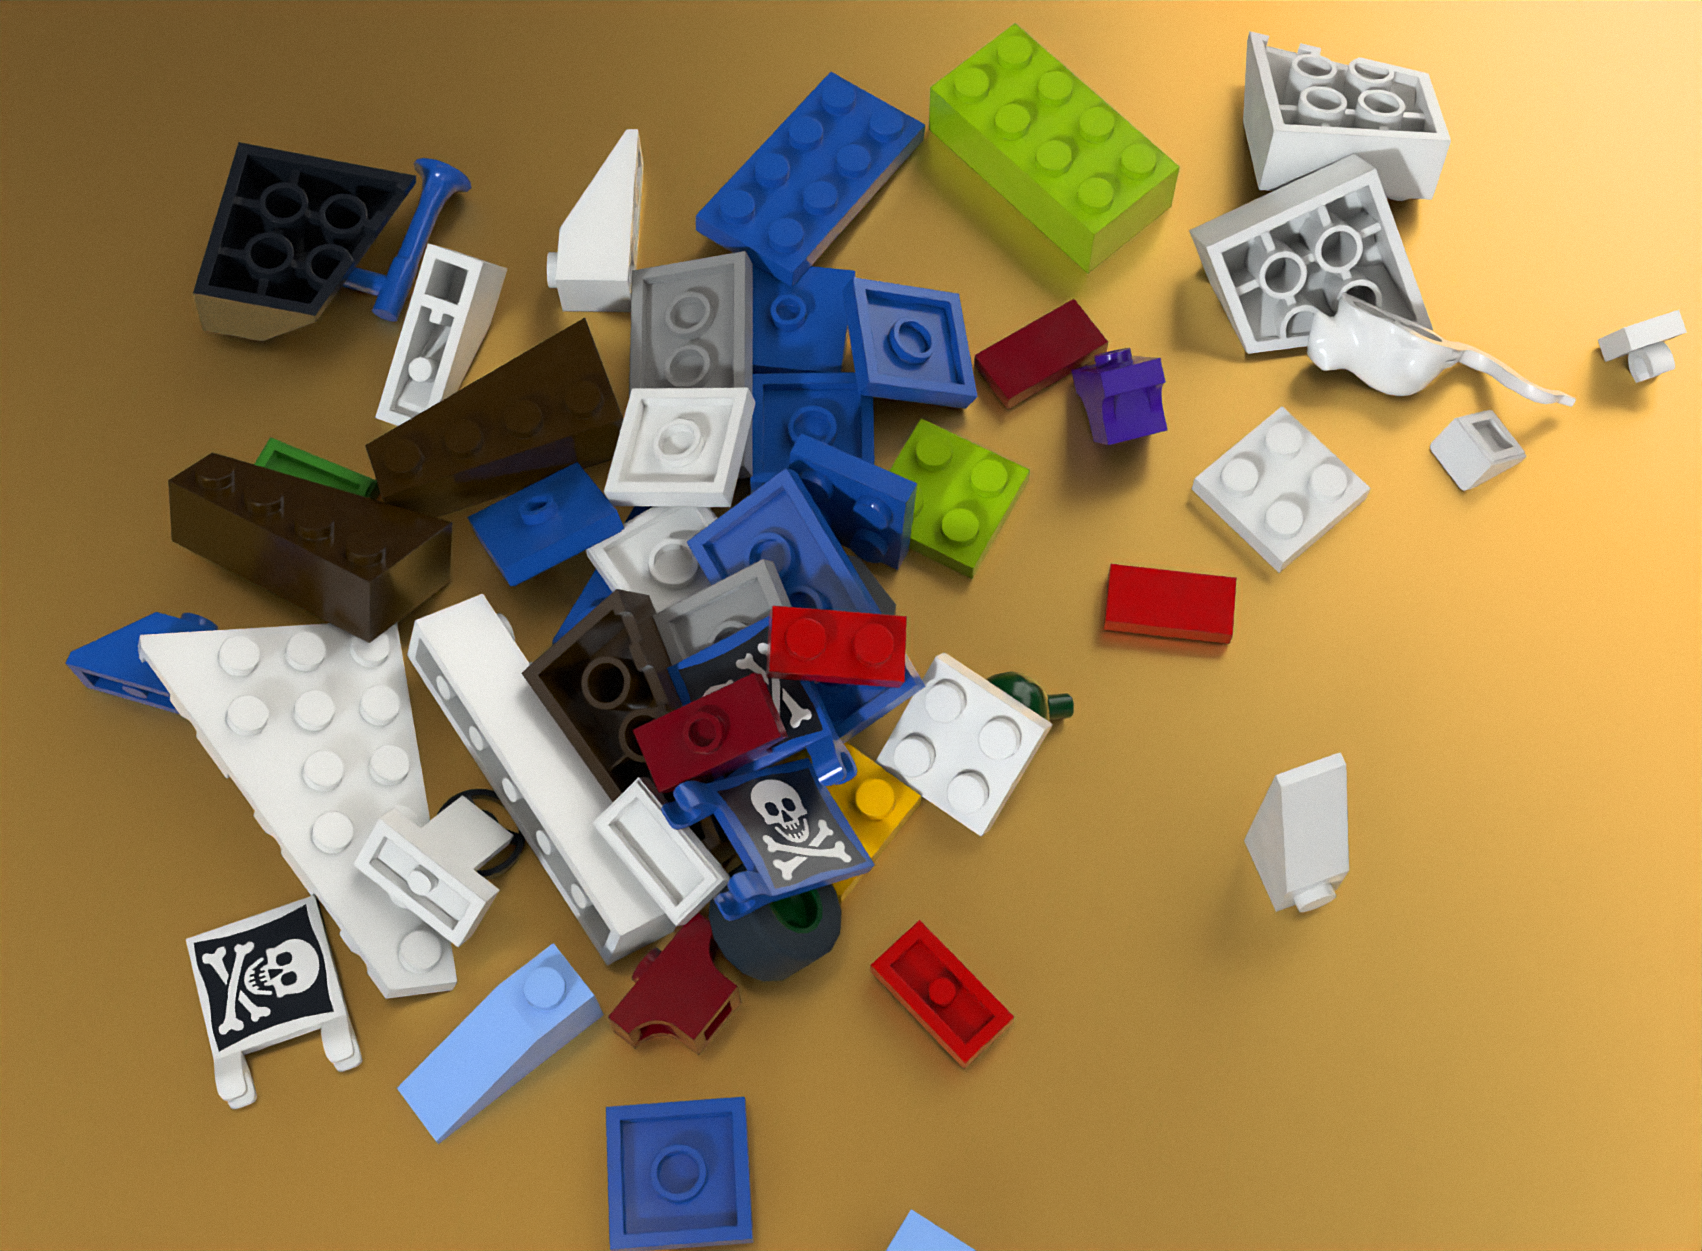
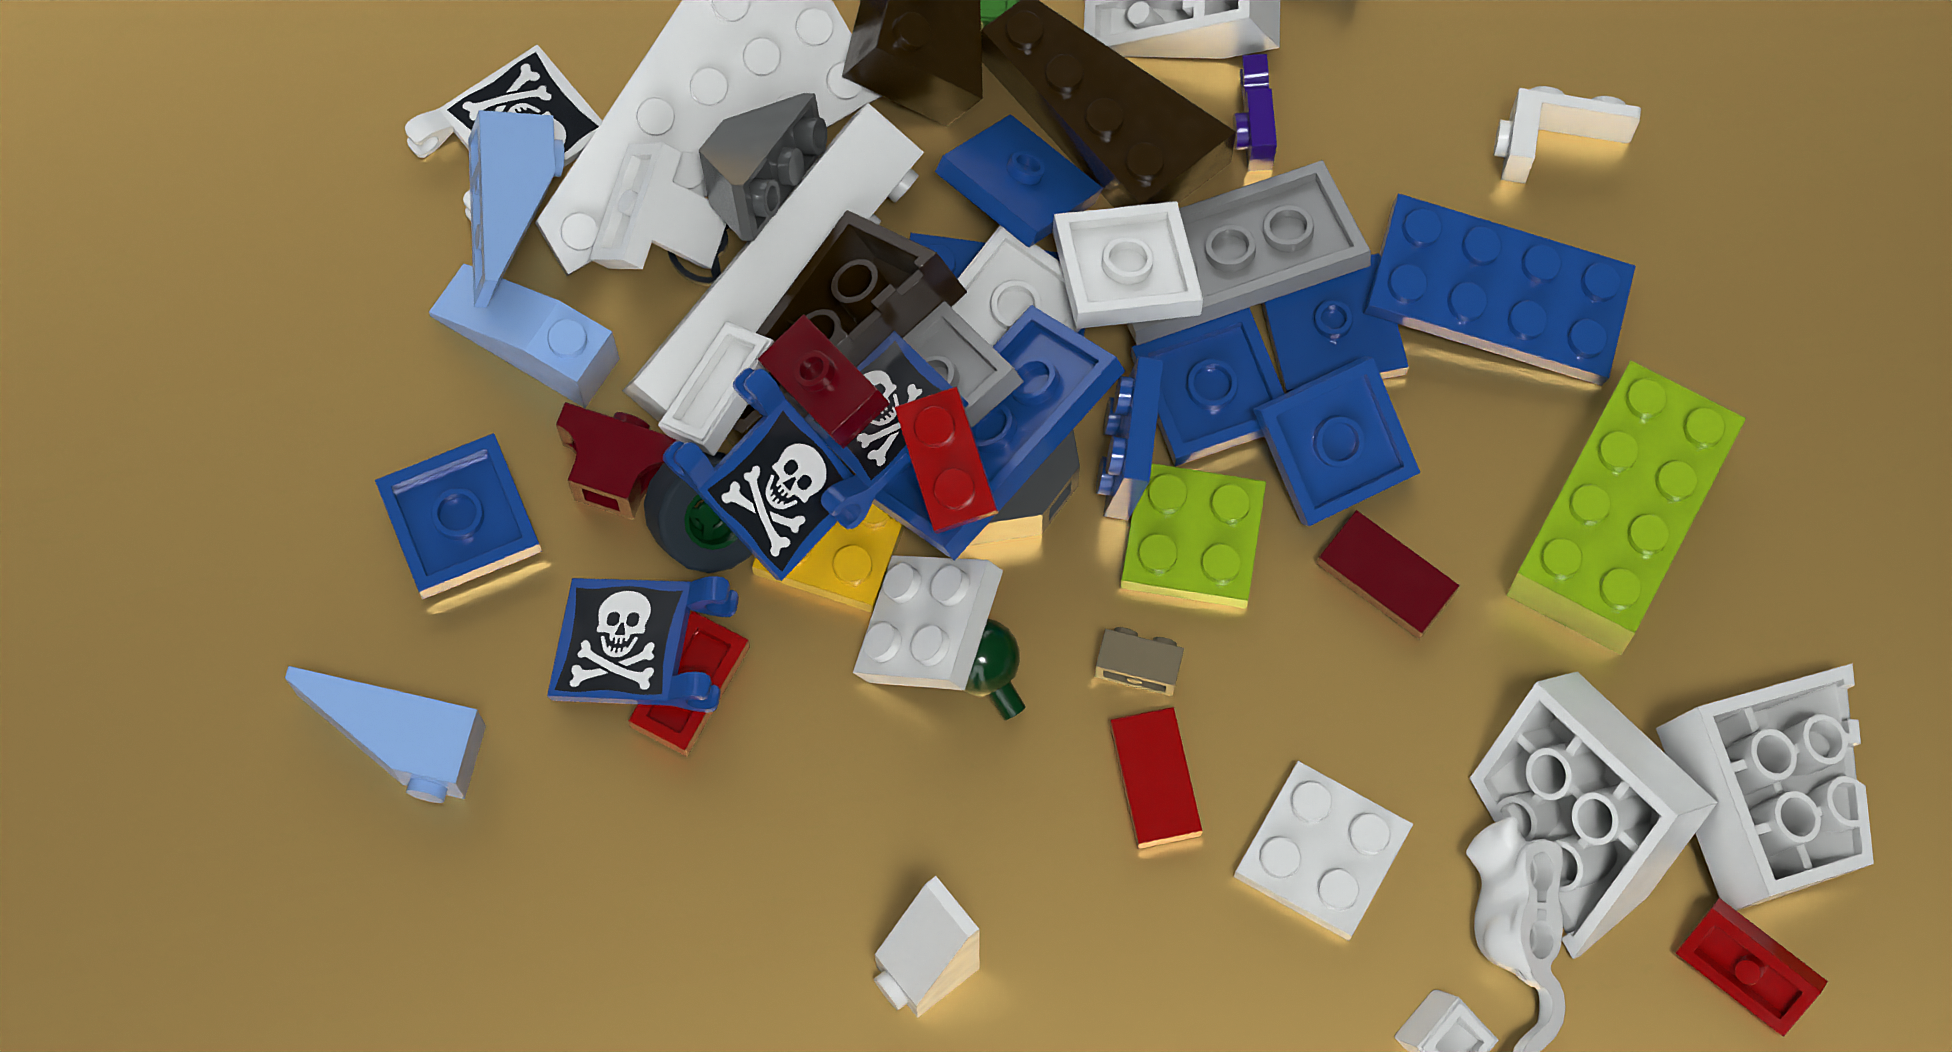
camera: 70 degrees right, 5 degrees up
white slope [547,129,644,312] -> none
dark purple brick [1071,347,1168,445] -> none
none -> light blue slope [468,110,564,308]
none -> flag [547,576,739,713]
none -> dark grey slope [699,93,827,241]
none -> dark tan piece [1095,627,1184,697]
none -> dark purple plate [1233,54,1277,172]
none -> white bracket [1494,86,1641,184]
none -> red plate [1676,898,1828,1037]

